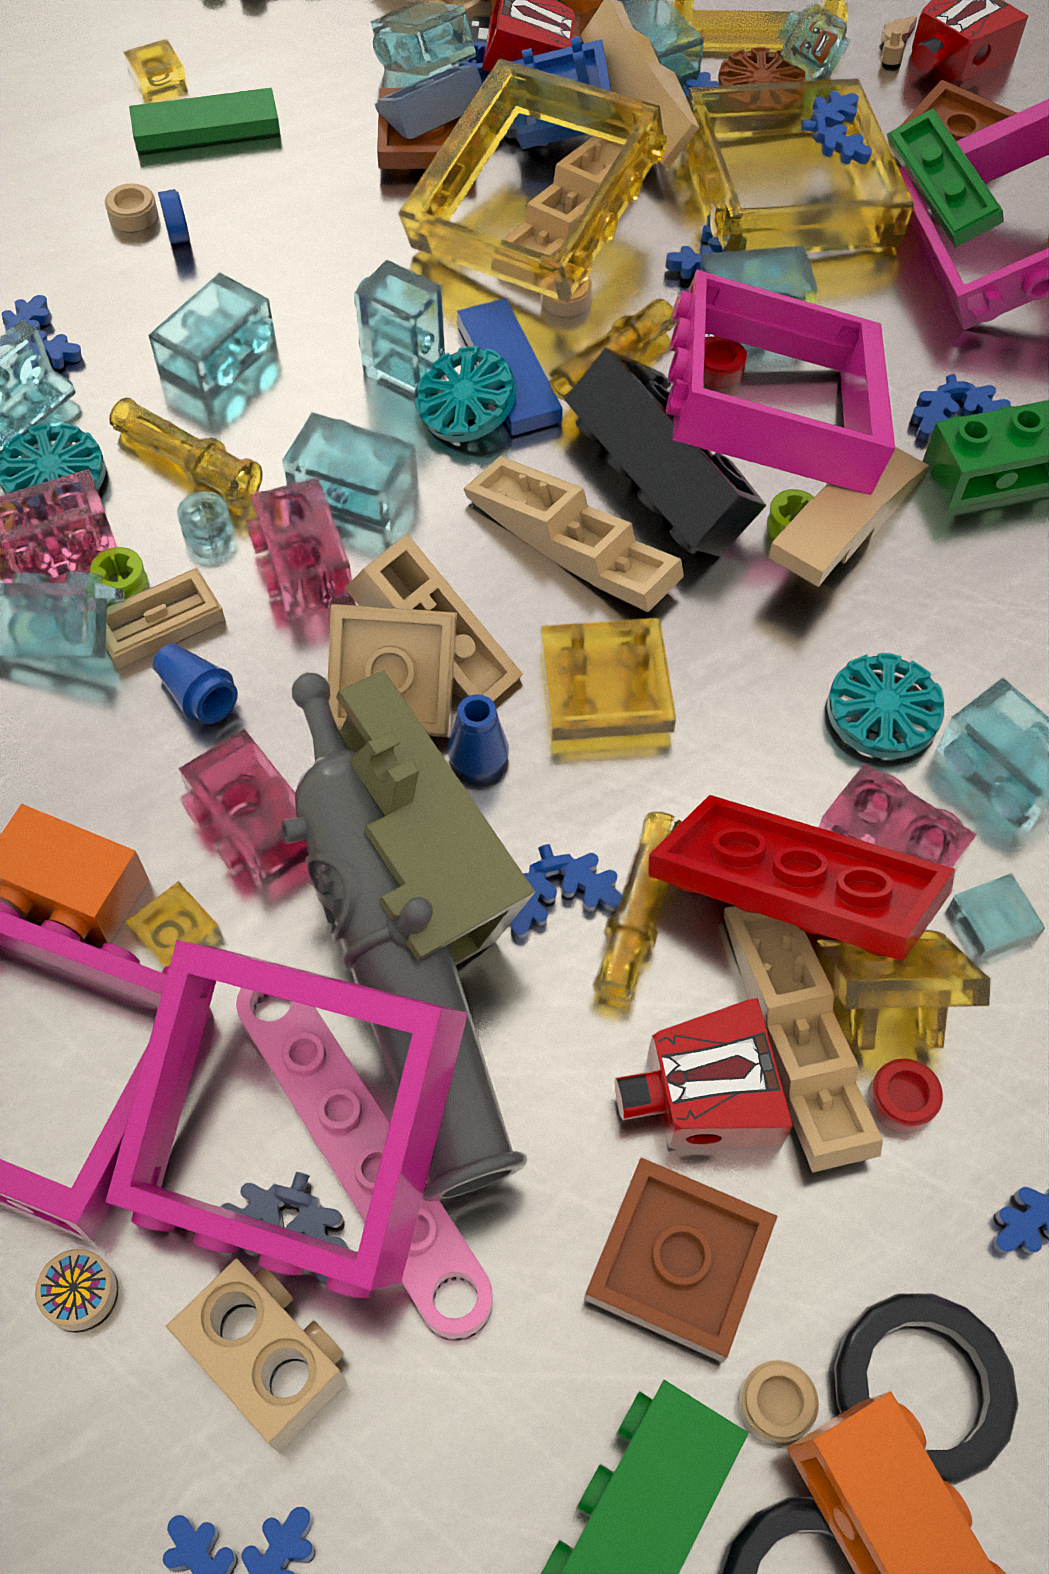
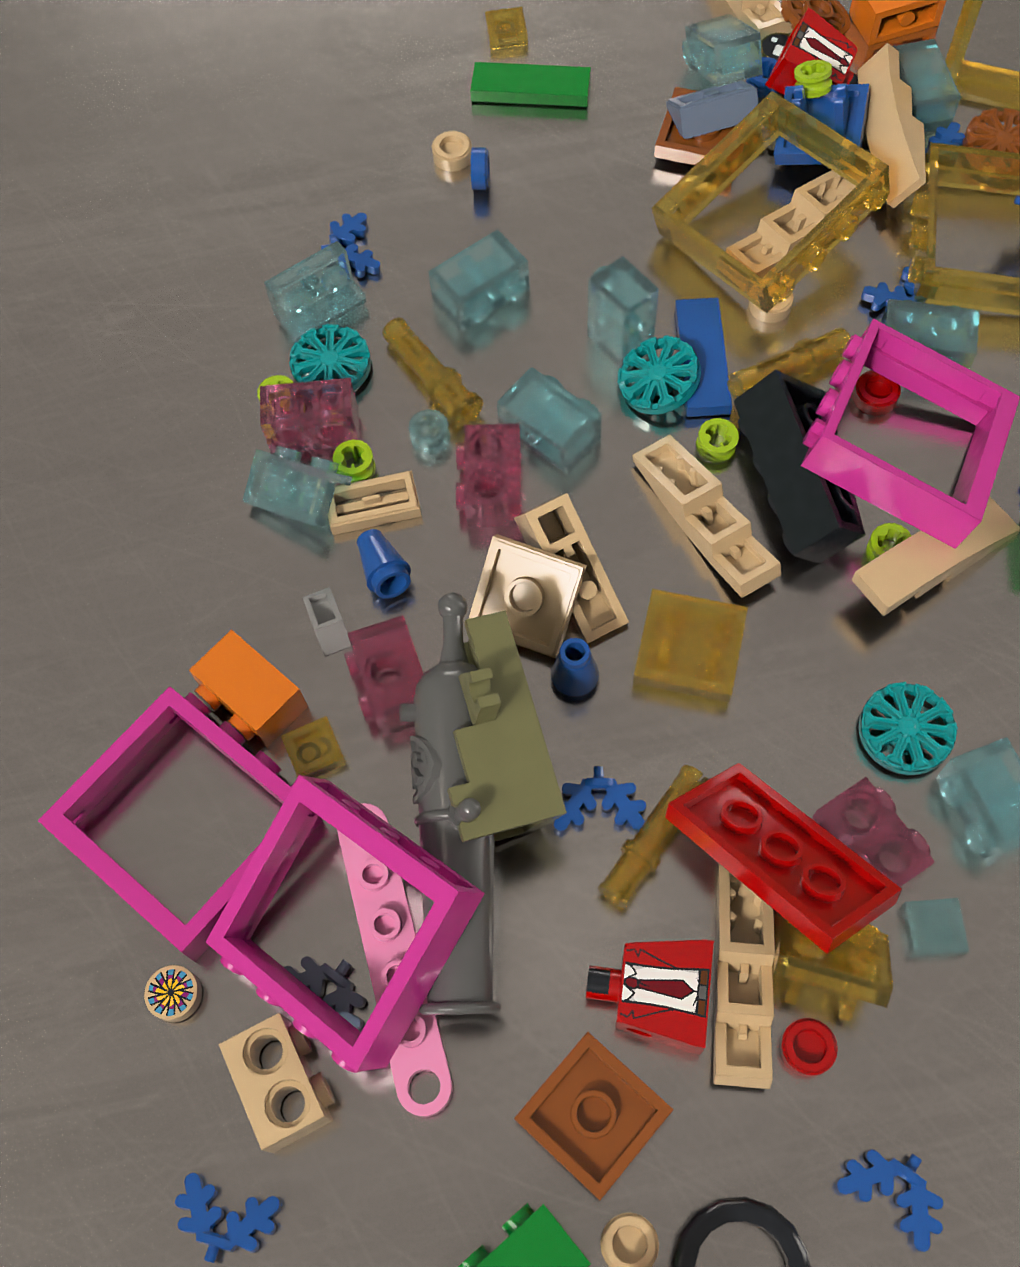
camera: 25 degrees right, 5 degrees up
none -> light grey piece [302,587,353,657]
none -> lime bush [695,418,739,463]
none -> lime bush [794,60,832,98]

